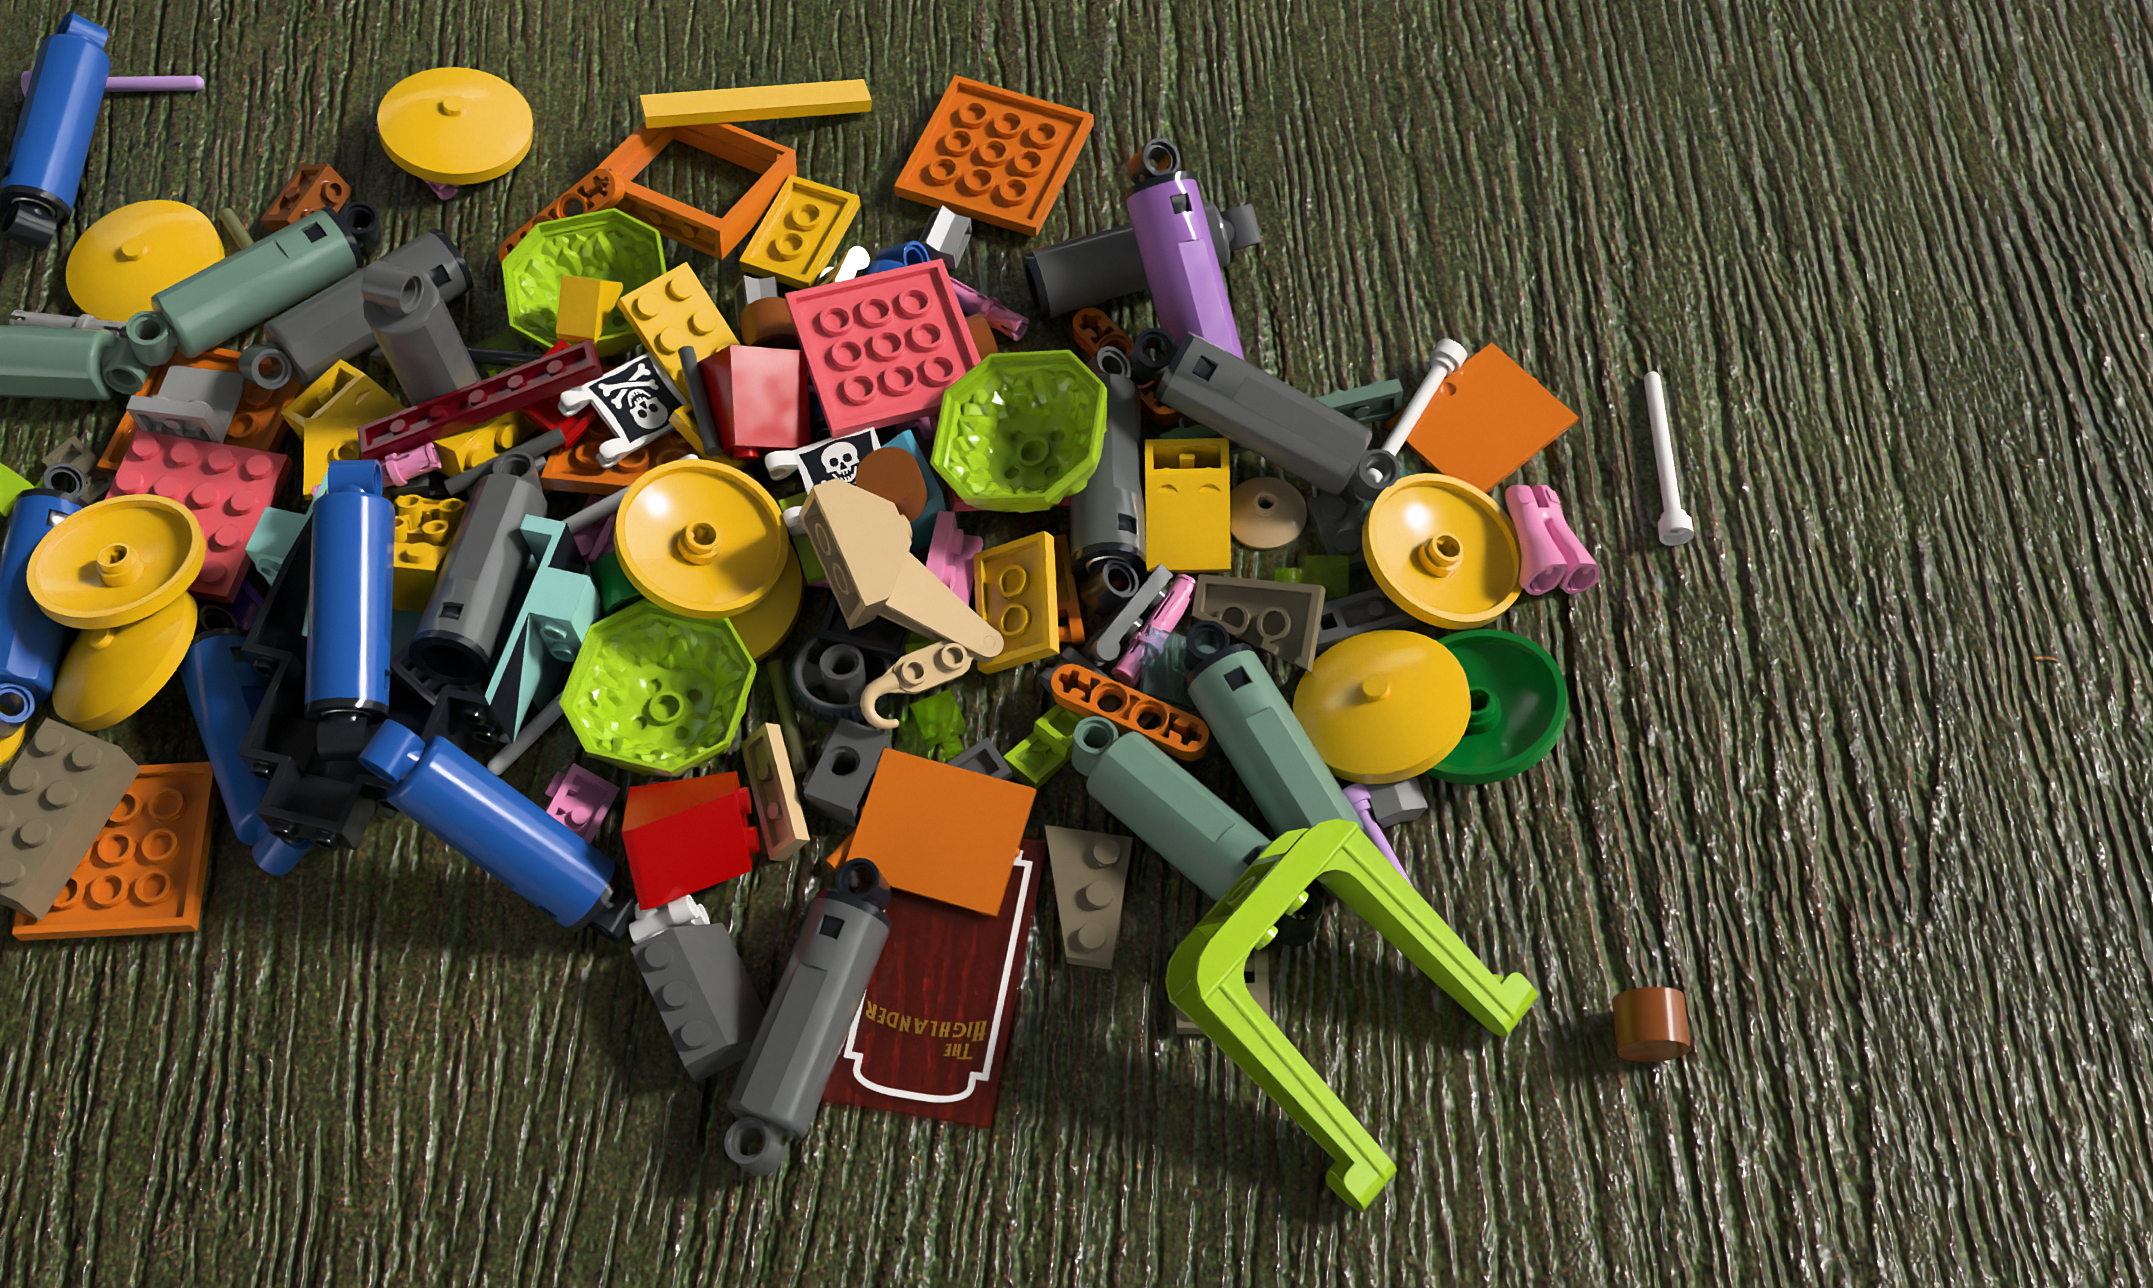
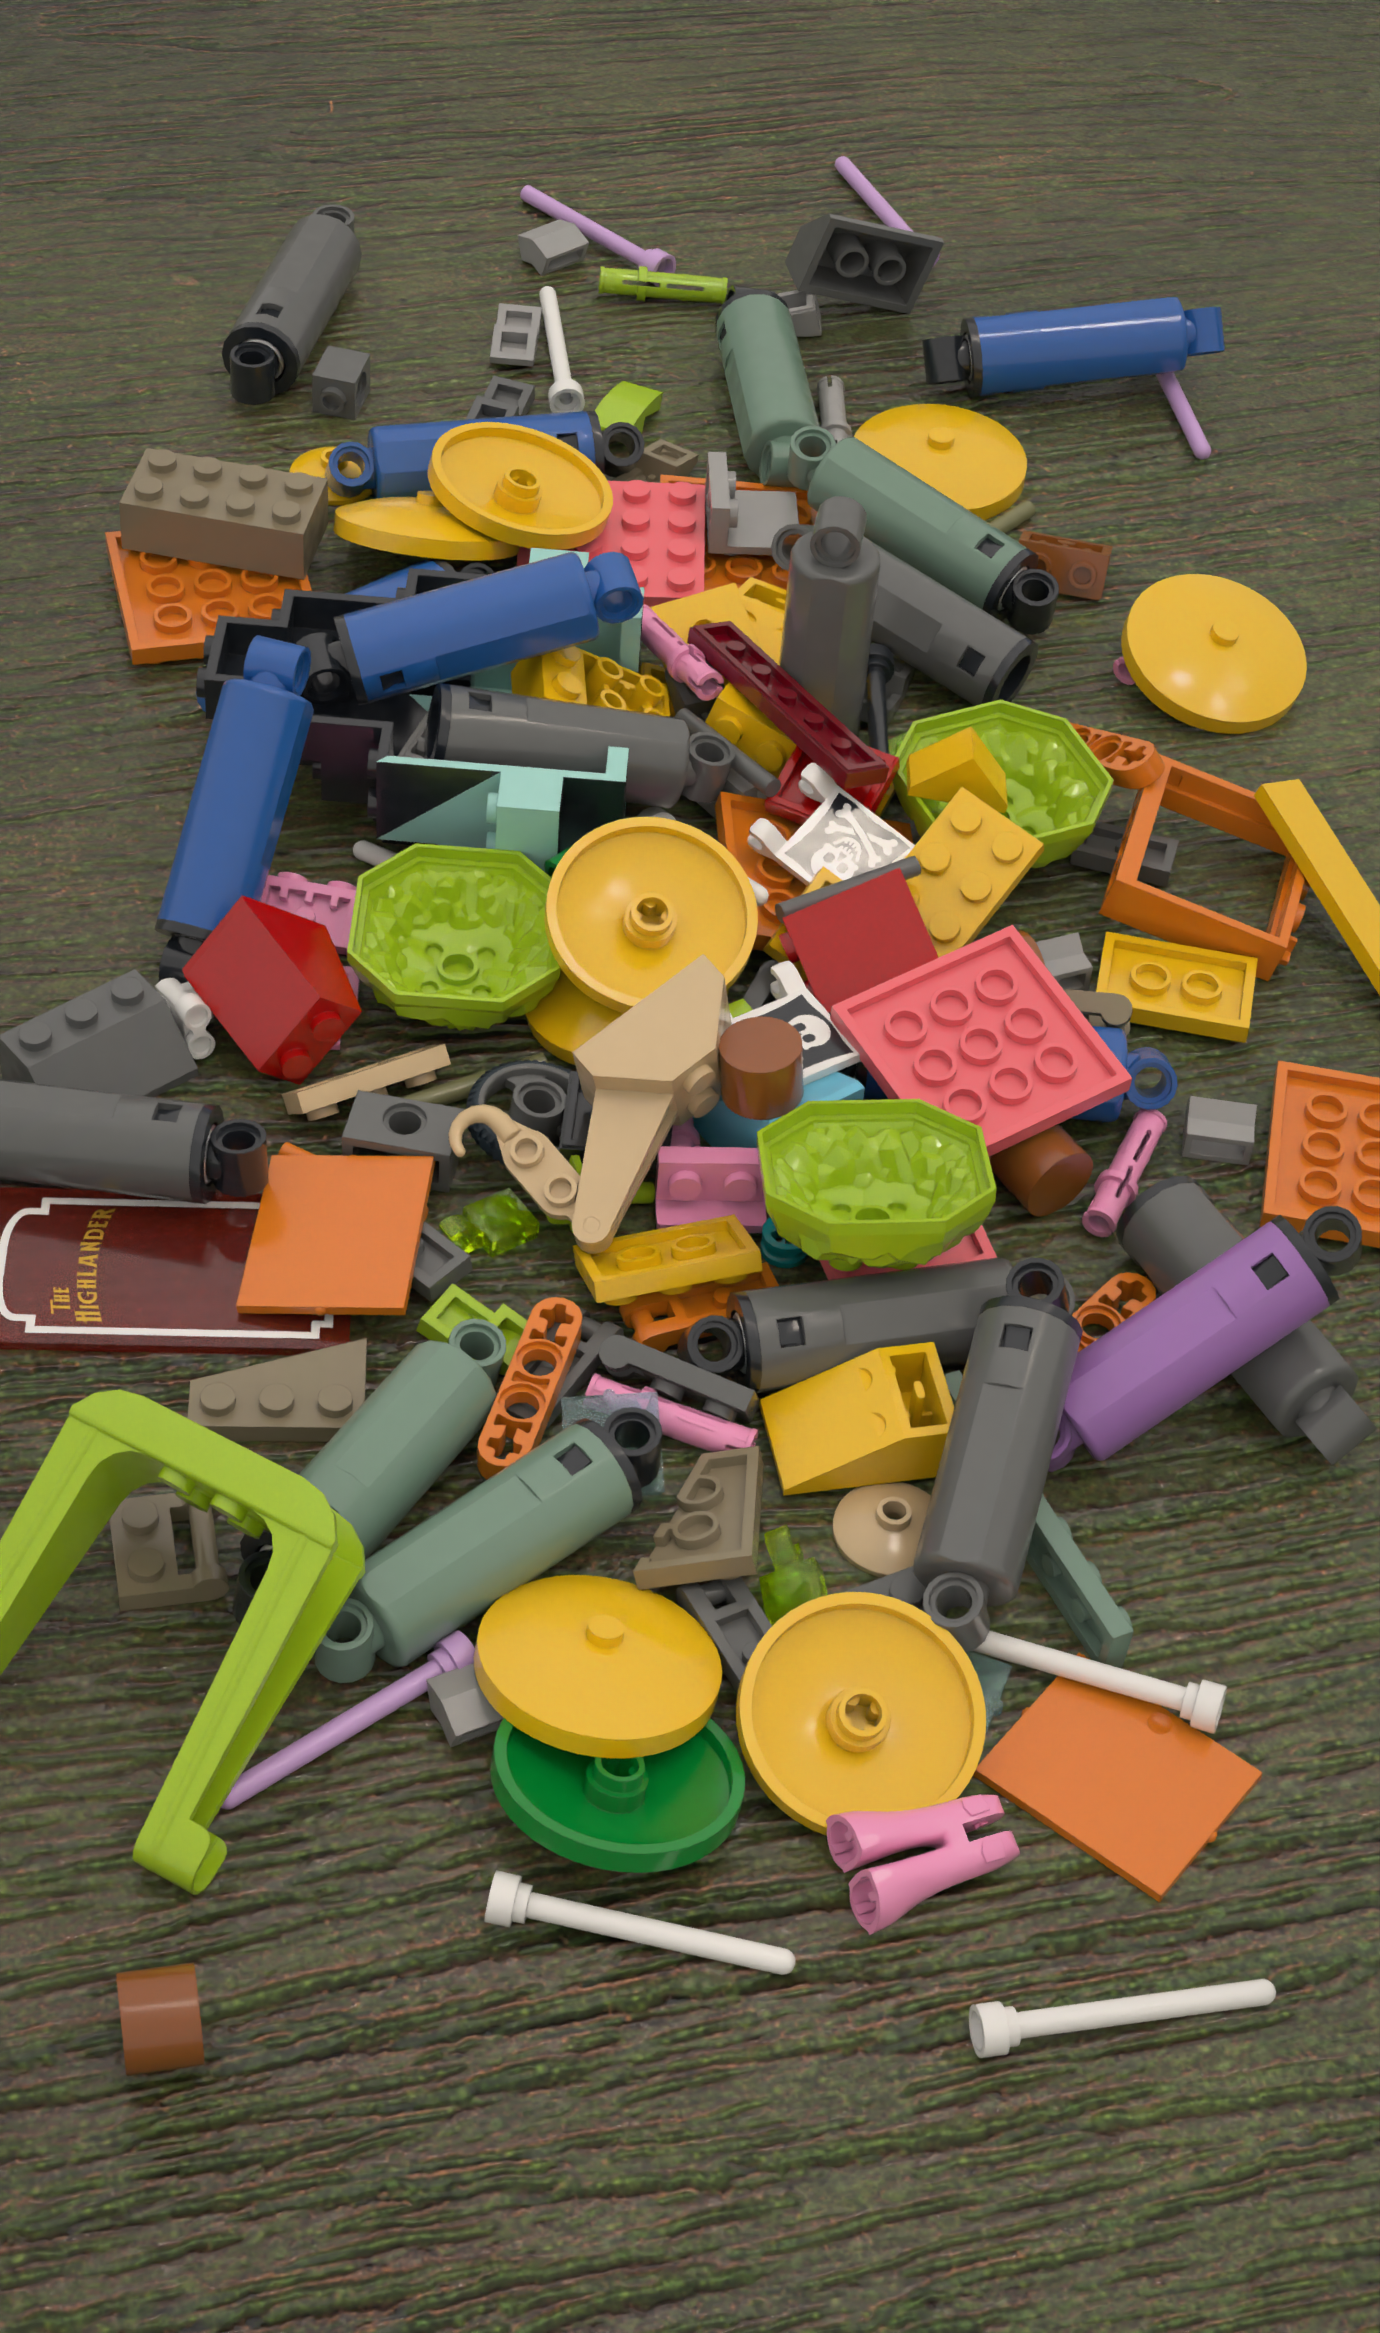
camera: 70 degrees right, 15 degrees down
none -> white piece [484,1870,796,1975]
none -> teal bush [760,1217,809,1268]

